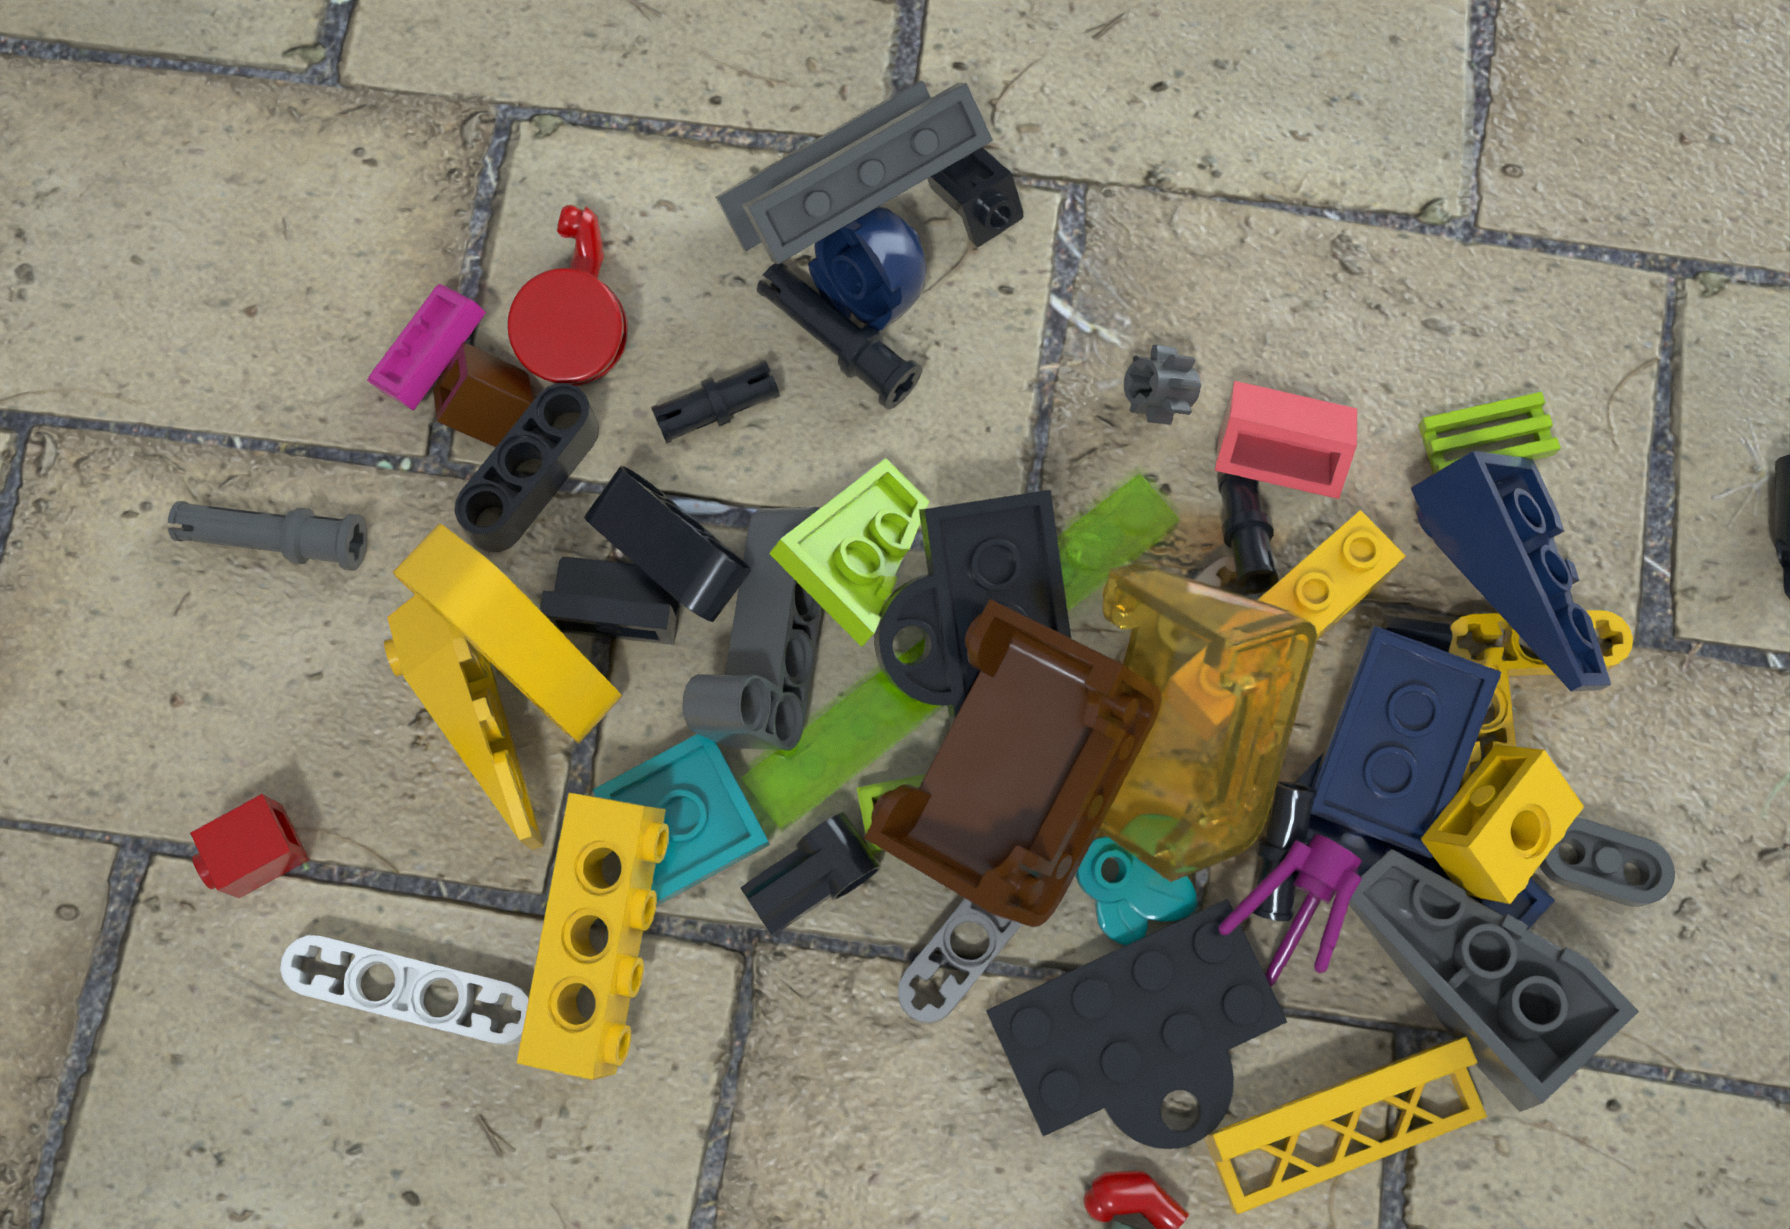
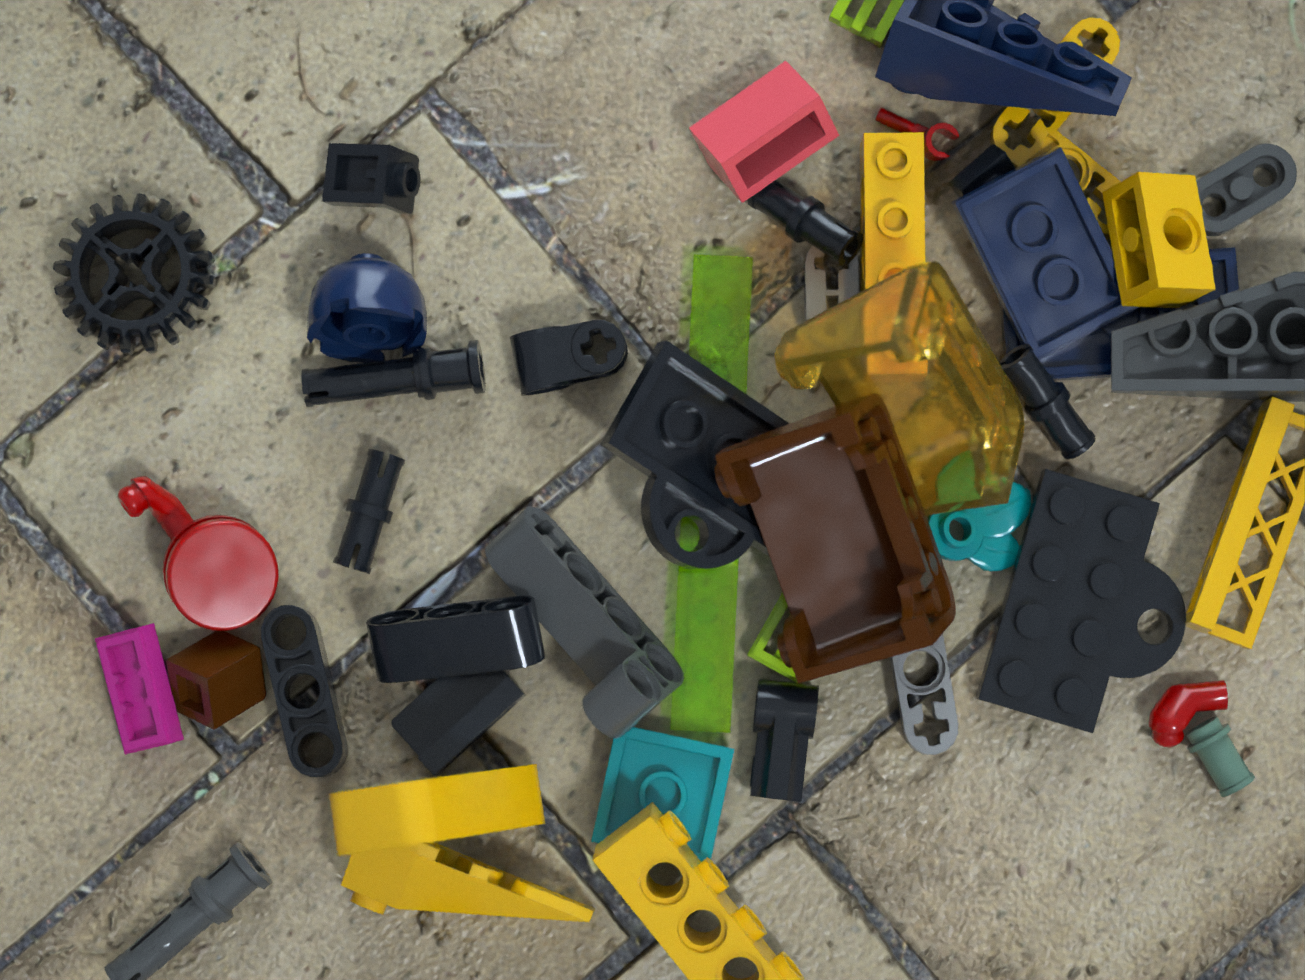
camera: 50 degrees left, 10 degrees up
dark grey fence [715,81,993,264] -> none
lime wing [769,458,930,647] -> none
dark grey gear [1124,345,1201,425] -> none
magenta plant [1218,833,1362,986] -> none
none -> black gear [53,194,216,355]
none -> black piece [510,320,628,396]
none -> red hand [875,107,959,161]

